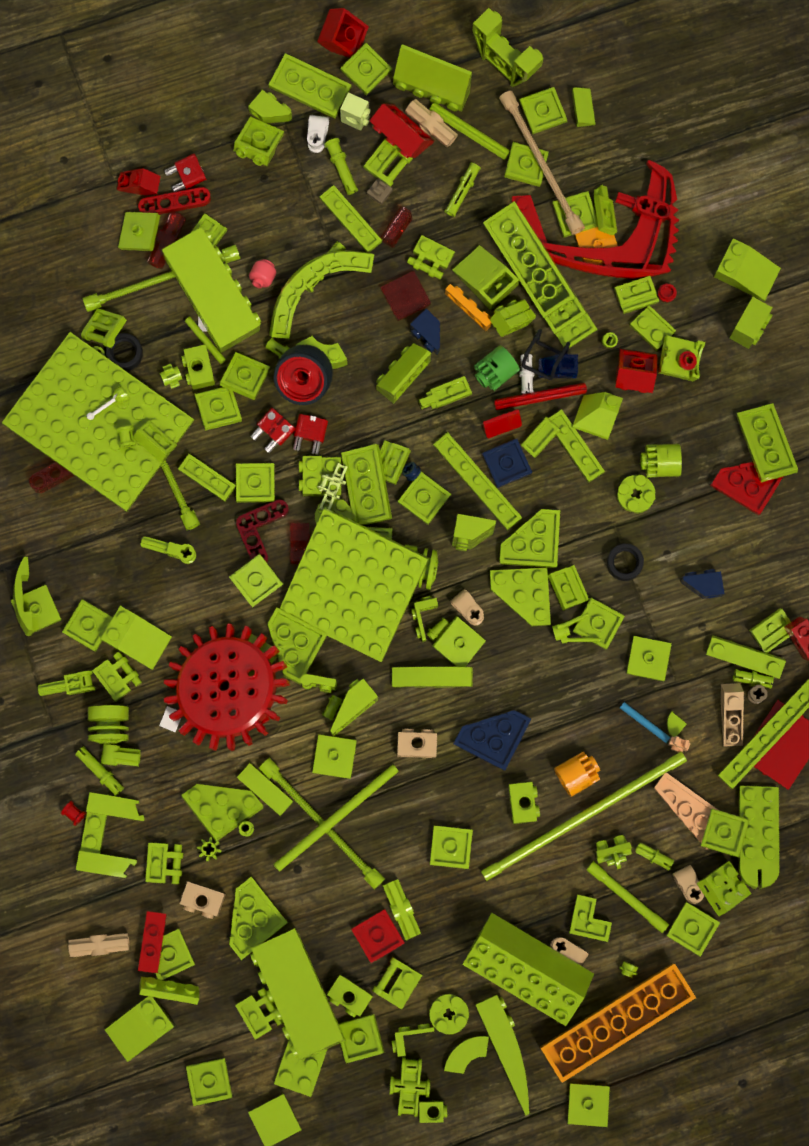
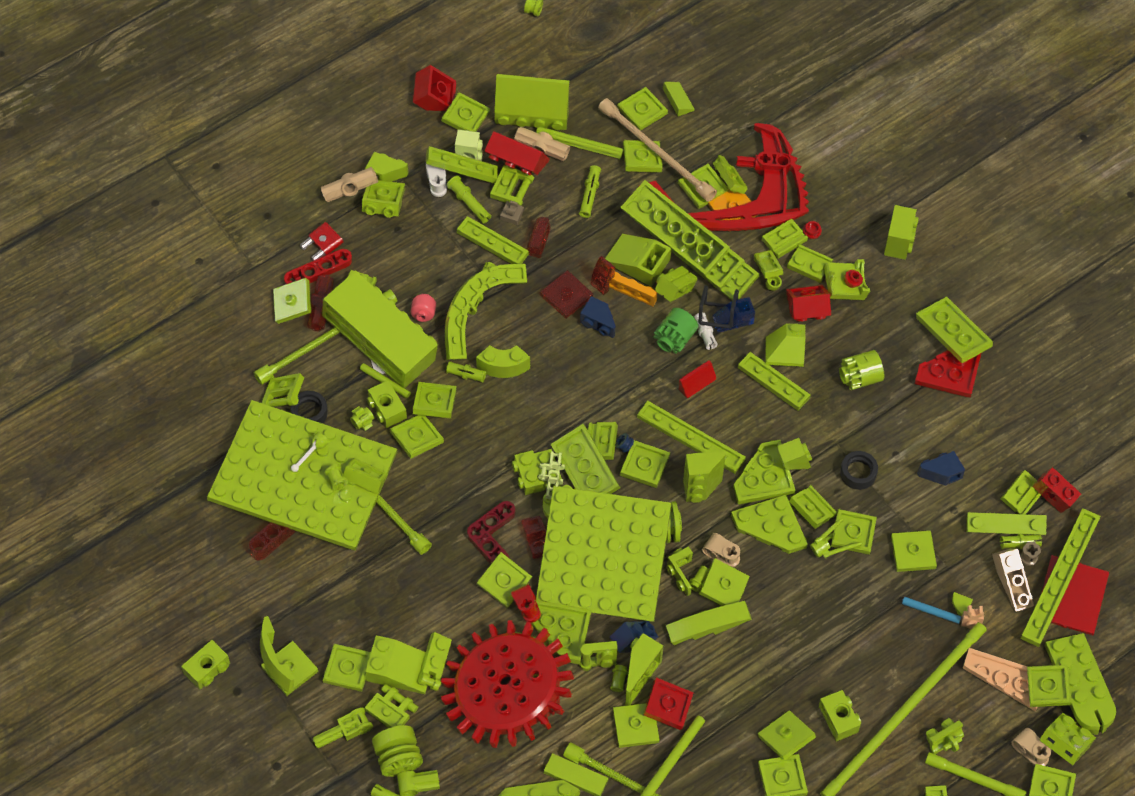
camera: 15 degrees left, 20 degrees down
red slope [117,168,161,196] -> none
lime connector [141,536,196,564] -> none
white sticker [159,706,181,732] -> none
lime plate [178,454,236,502] -> none
lime plate [236,463,275,503] -> none
red piece [250,407,296,453] -> none
lime plate [269,53,352,119] -> none
wheel [274,345,333,405] -> none
red piece [293,414,328,455] -> none
lime slope [376,343,431,404] -> none
tan brick [397,729,437,758] -> none
lime plate [407,235,455,280] -> none
lime hinge [419,376,472,409] -> none
dark blue plate [453,710,531,771] -> none
lime wedge [472,8,543,87] -> none
dark blue plate [482,439,532,489] -> none
red axle [494,383,587,410] -> none
lime tile [521,417,561,458] -> none
light orange gear [554,751,600,797] -> none
lime plate [617,475,655,514] -> none
lime axle [635,843,674,871] -> none
lime slope [714,239,781,302] -> none
none -> tan piece [321,167,378,202]
none -> lime plate [418,632,452,691]
none -> lime plate [426,146,498,184]
none -> red piece [511,584,541,623]
none -> clear red slope [590,256,615,295]
none -> dark blue slope [610,621,658,653]
none -> red plate [643,677,694,730]
none -> lime plate [754,250,783,279]
none -> lime plate [758,710,816,760]
none -> lime slope [777,438,812,470]

